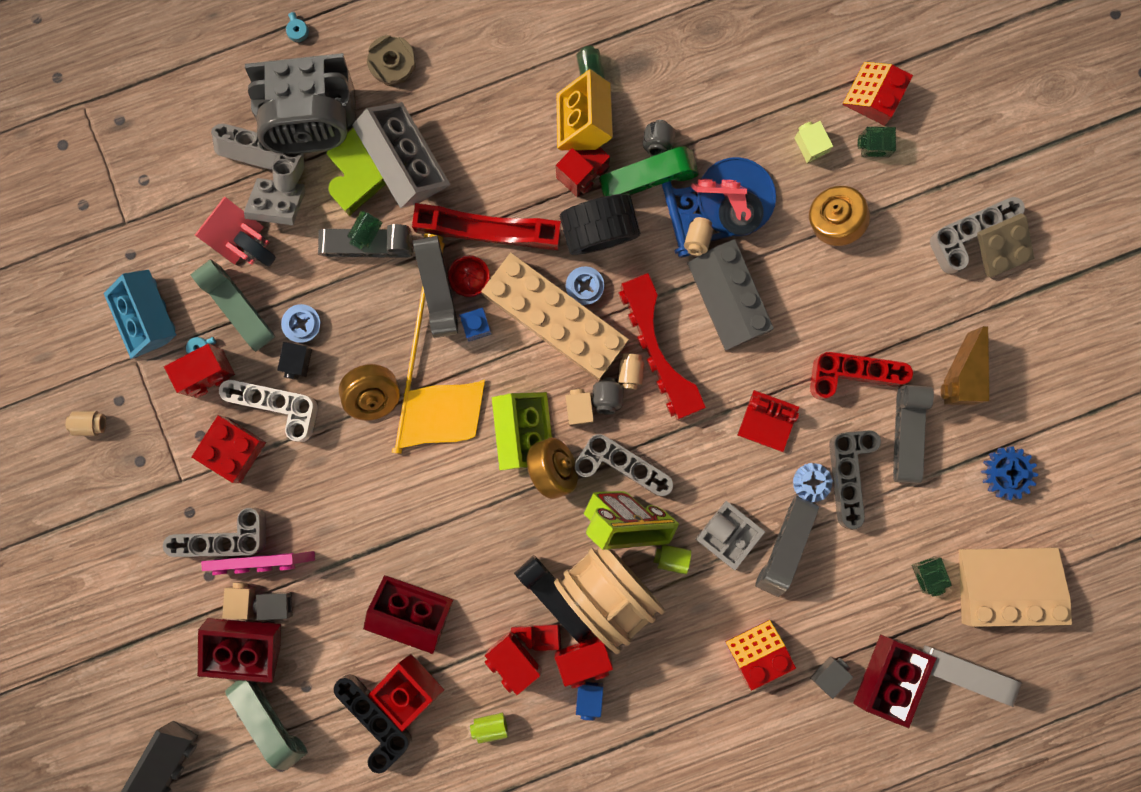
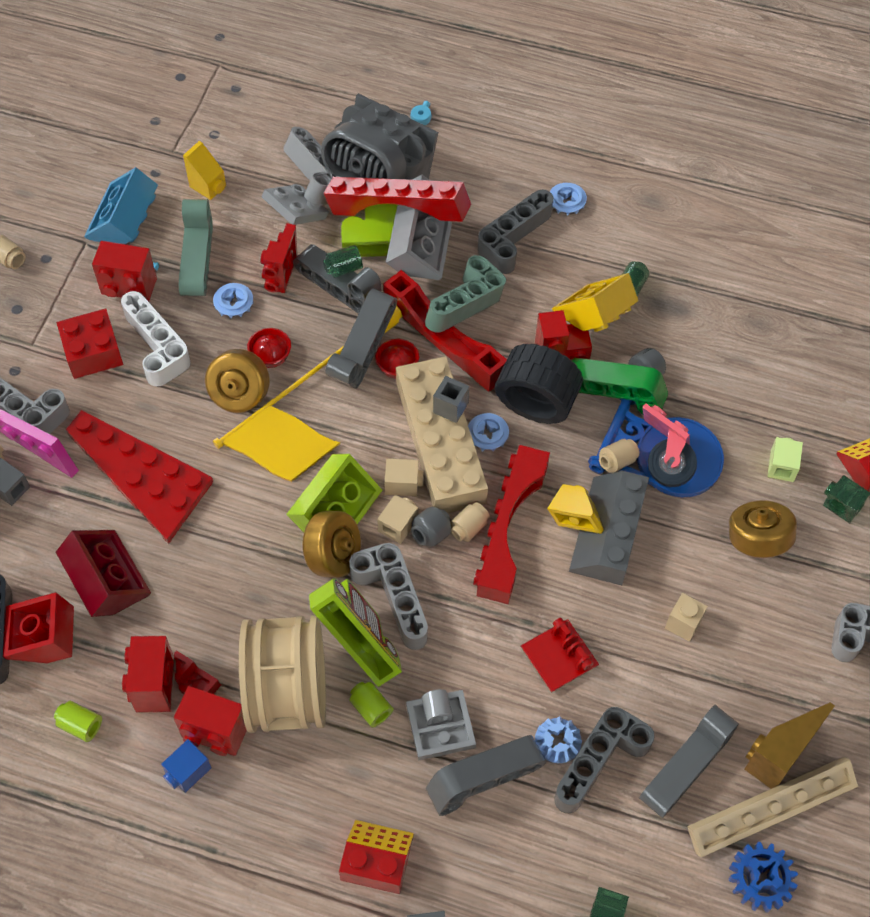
camera: 35 degrees right, 25 degrees down
coral plate [195,197,276,267] -> none
black brick [277,342,312,380] -> none
dark tan plate [367,35,416,86] -> none
blue brick [459,308,492,342] -> none
black beam [514,555,592,644] -> none
red beam [810,352,913,400] -> none
none -> red wing [66,410,213,544]
none -> yellow slope [183,141,226,200]
none -> red hat [247,328,291,368]
none -> red plate [260,223,298,294]
none -> red arch [323,177,472,222]
none -> tan brick [385,459,424,496]
none -> sand green beam [425,255,506,332]
none -> dark grey brick [433,376,470,423]
none -> dark grey beam [478,189,554,274]
none -> yellow slope [547,484,604,534]
none -> light blue gear [550,183,587,216]
none -> tan brick [665,593,708,642]
none -> tan plate [687,757,858,857]

